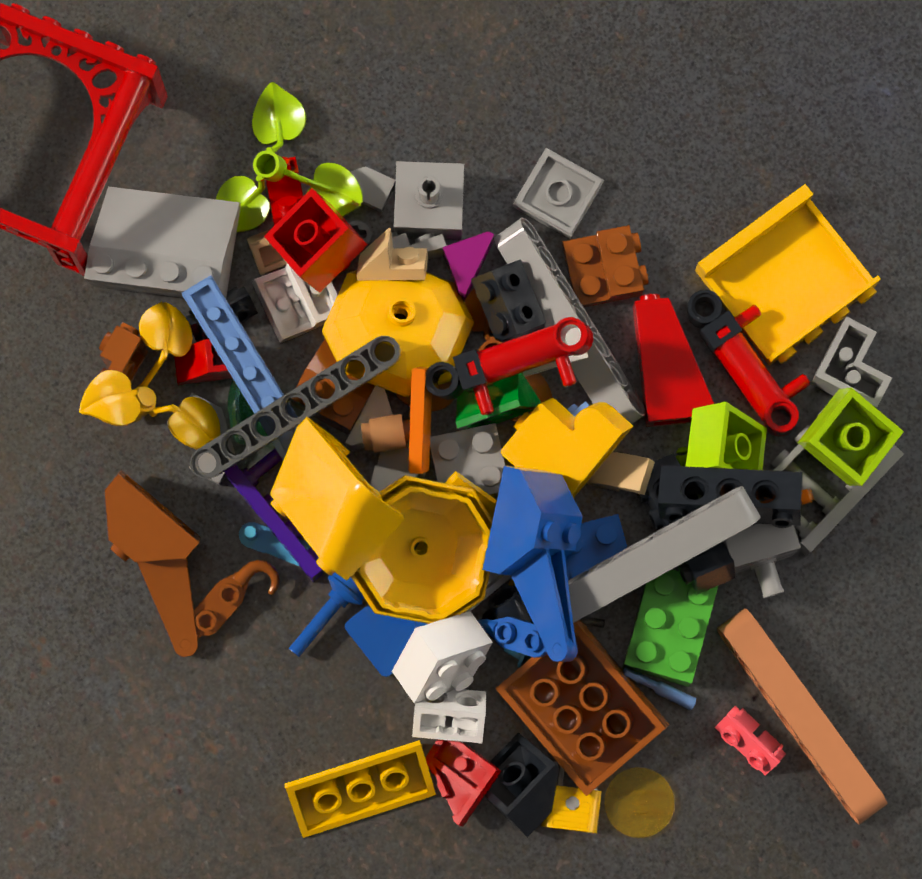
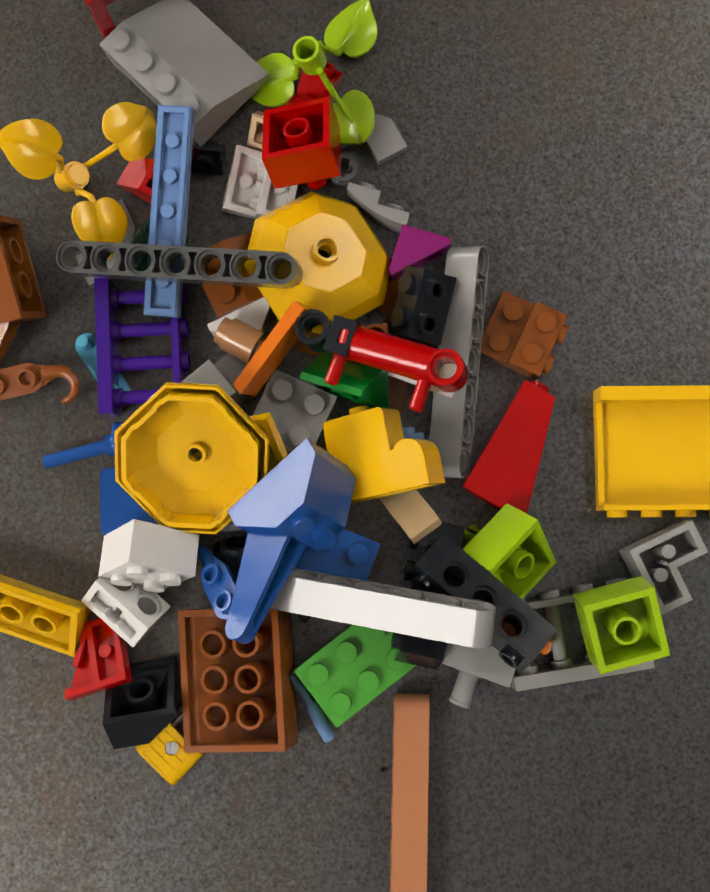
camera: 40 degrees right, 5 degrees up
dark orange plate [99,322,148,383] -> none
yellow windscreen [270,417,405,581] -> none
tan slope [356,228,428,281] -> none
light grey brick [394,161,464,240] -> none
light grey tile [512,148,604,240] -> none
clear yellow piece [604,767,674,838] -> none
red piece [687,290,810,437] -> none
coral hinge [714,706,787,776] -> none

